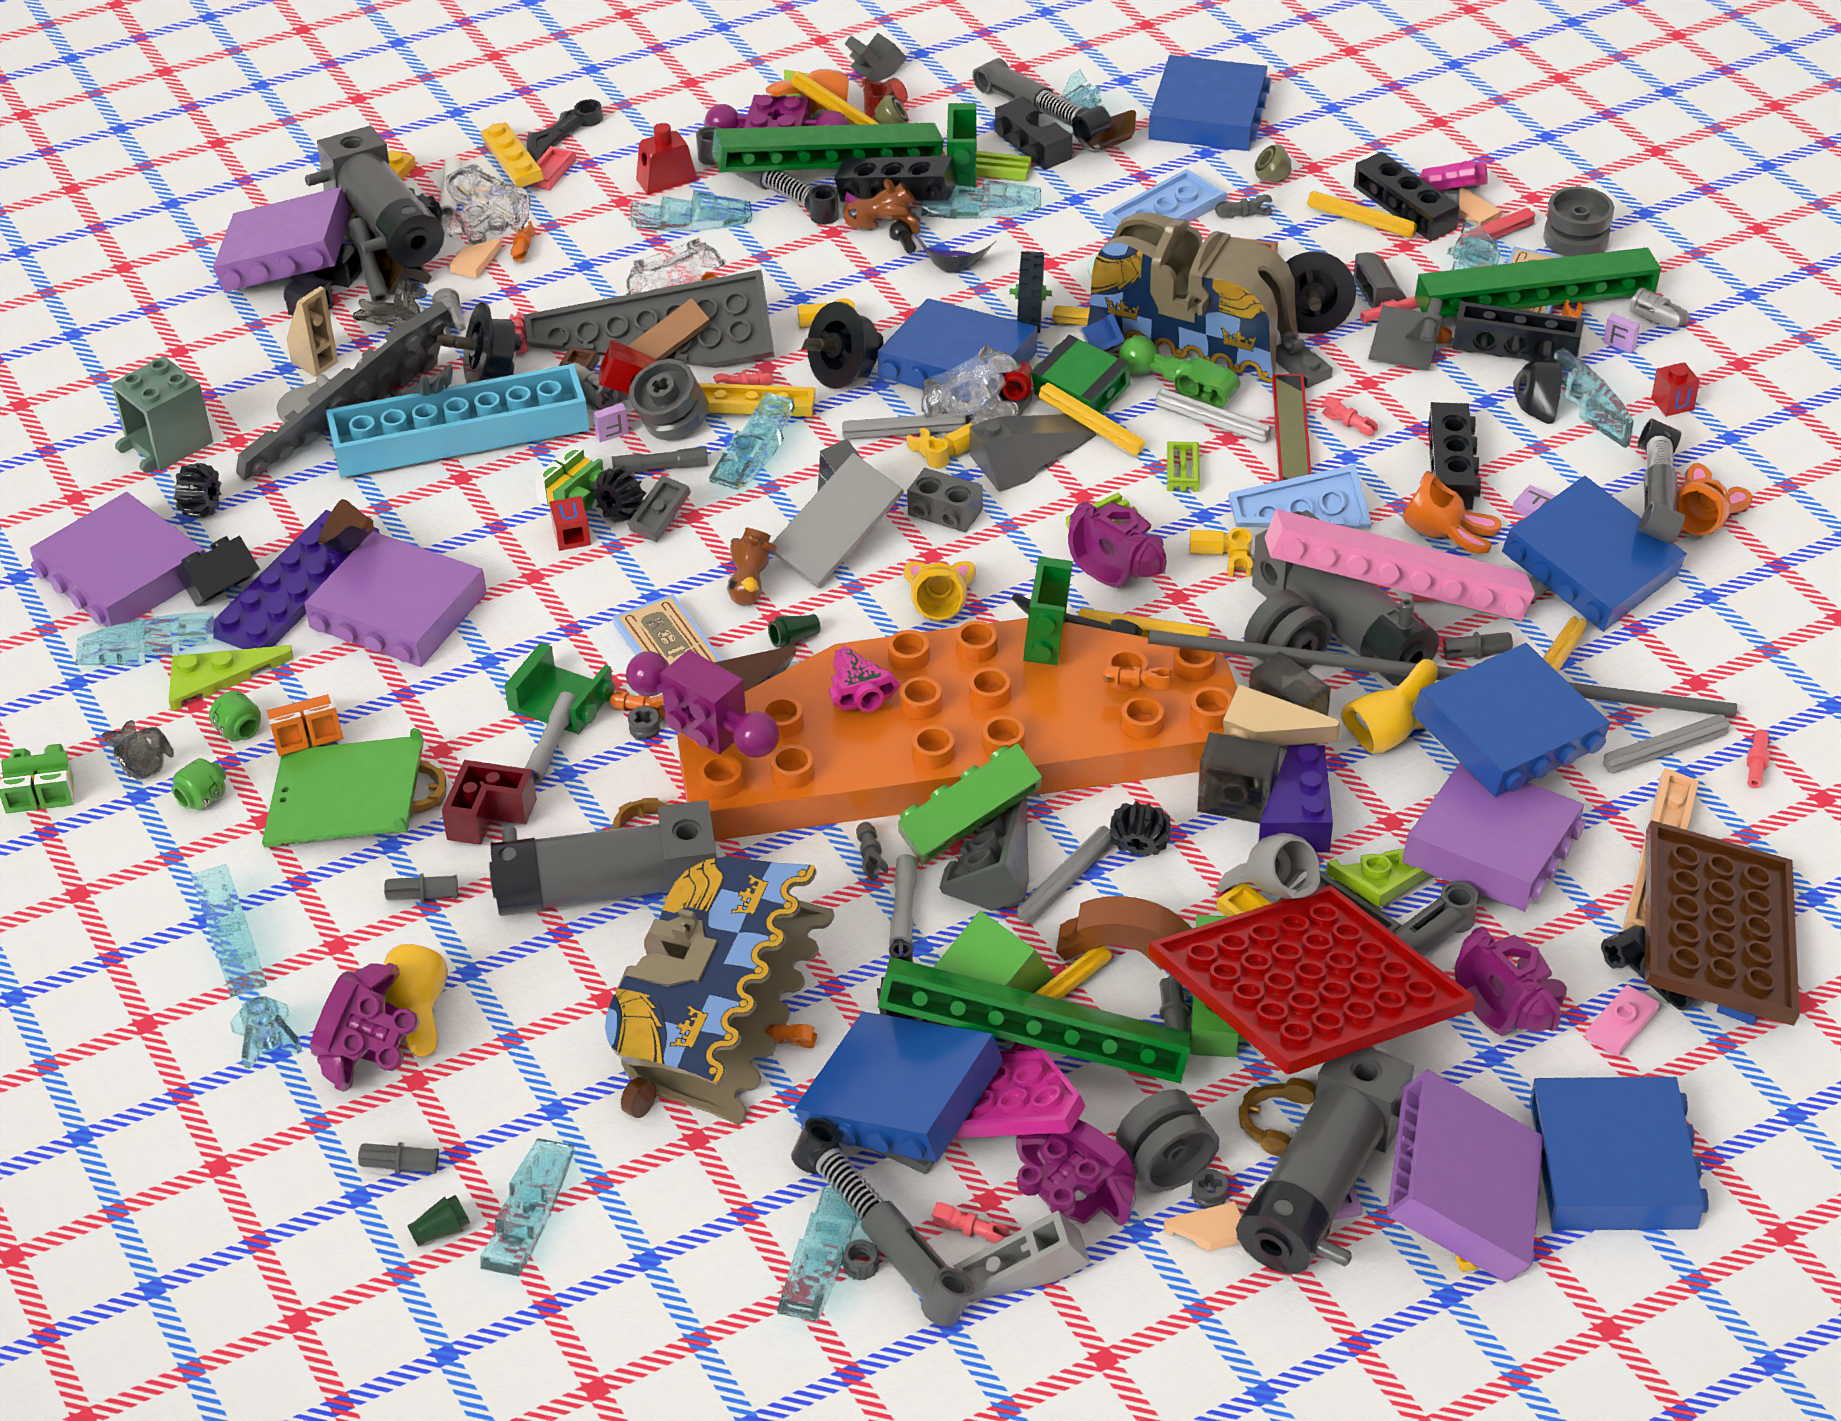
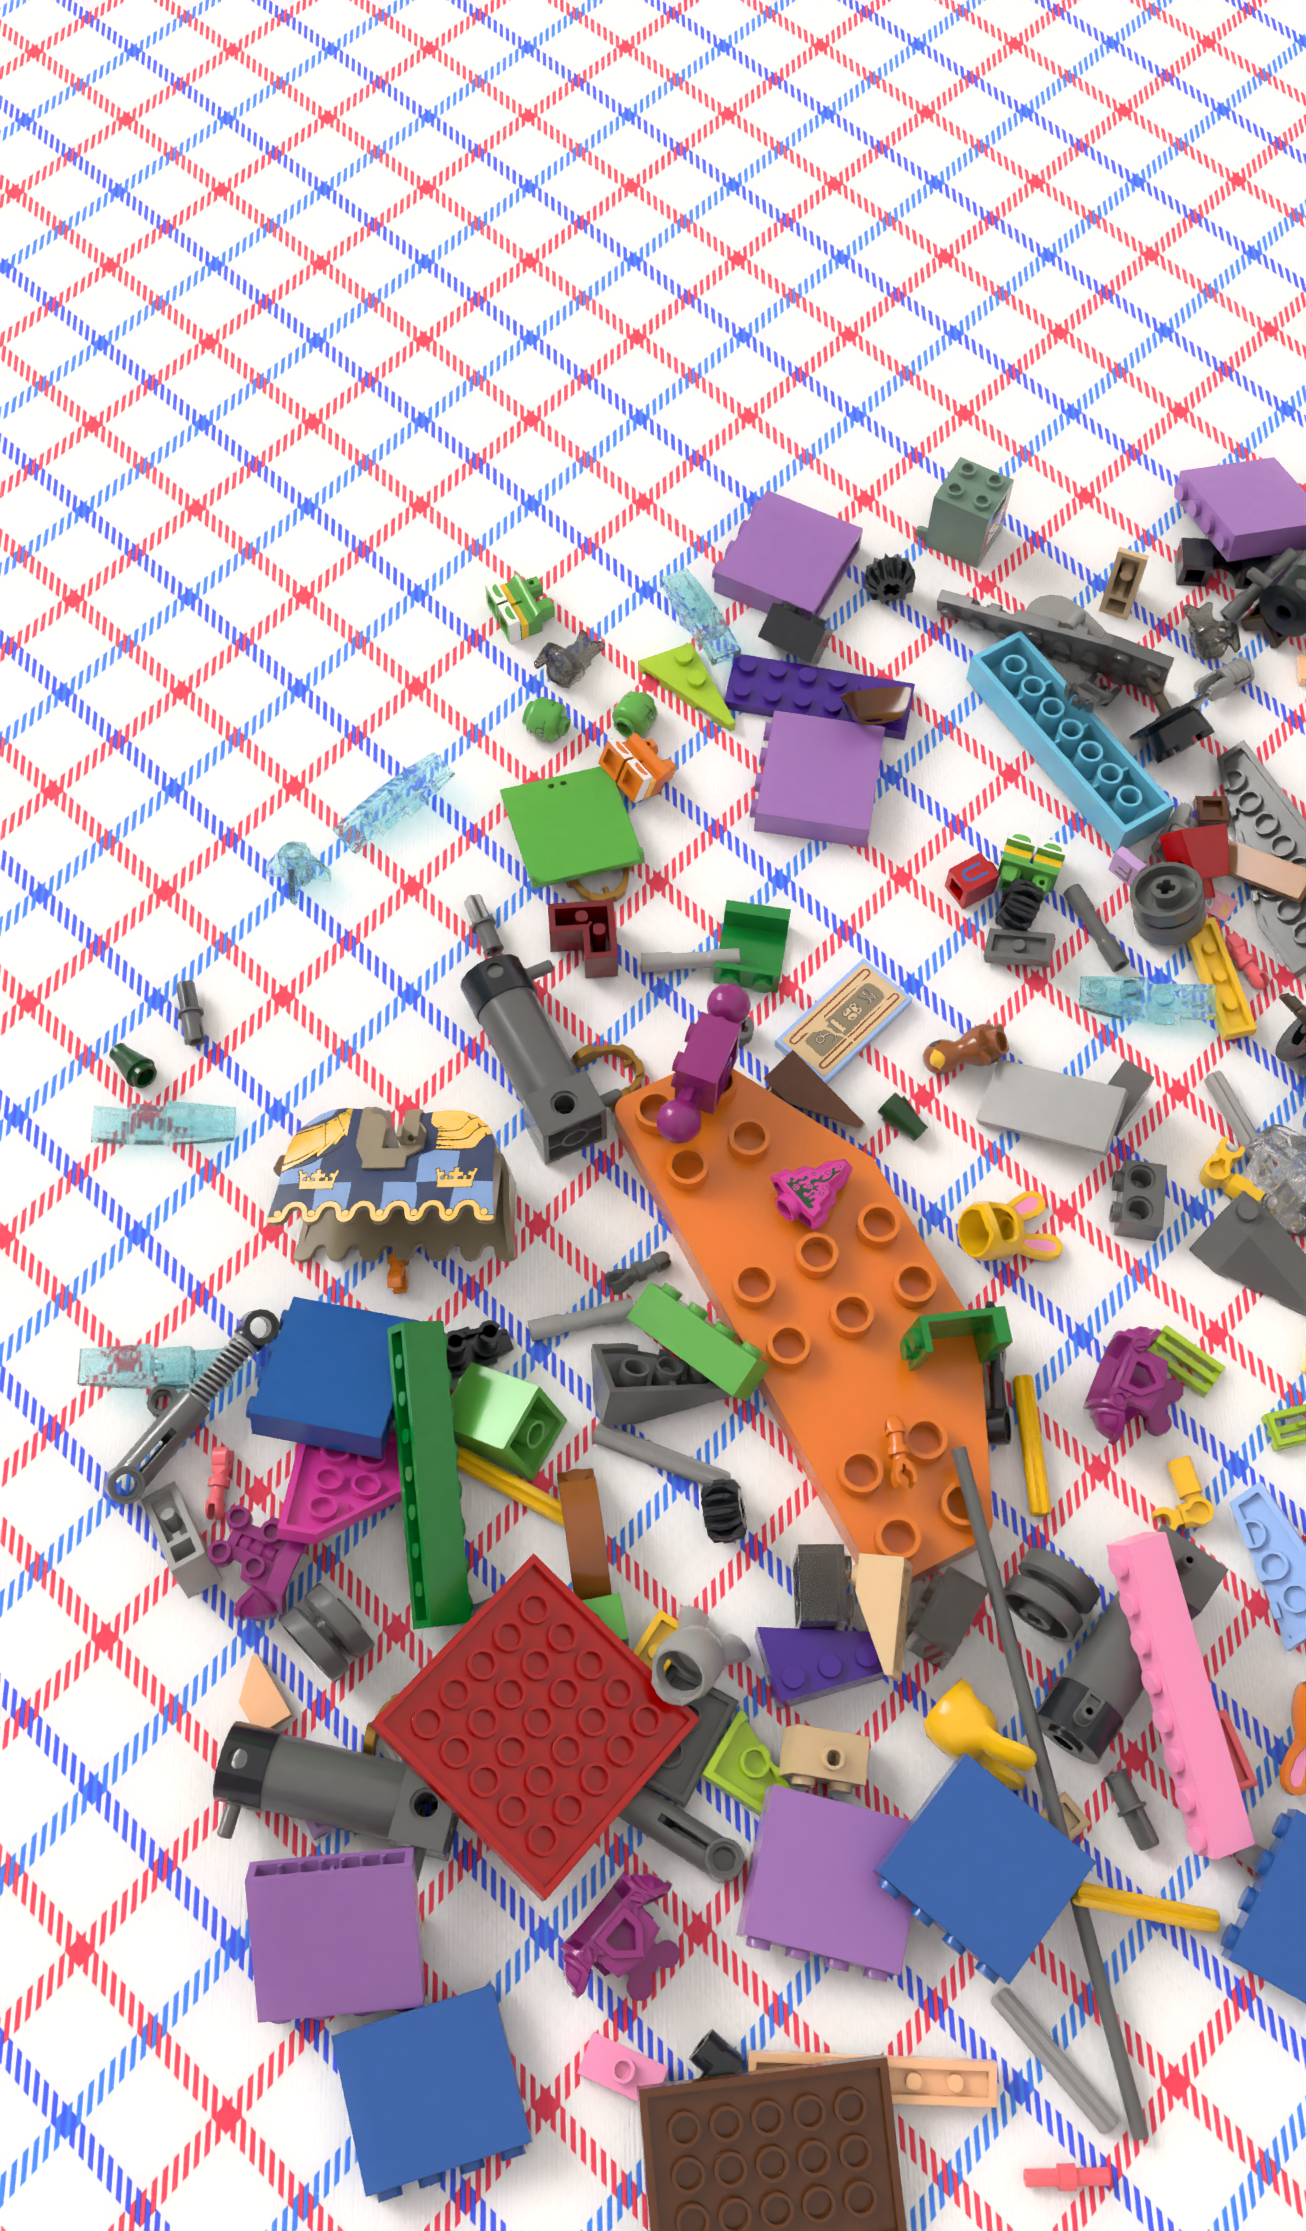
camera: 70 degrees right, 20 degrees up
magenta piece [310,963,419,1092] -> none
yellow piece [383,944,448,1058] -> none
coral piece [509,311,528,355] -> none
orange piece [609,691,665,719] -> none
dark grey bush [1191,1169,1228,1209] -> none
none -> tan brick [779,1724,870,1794]

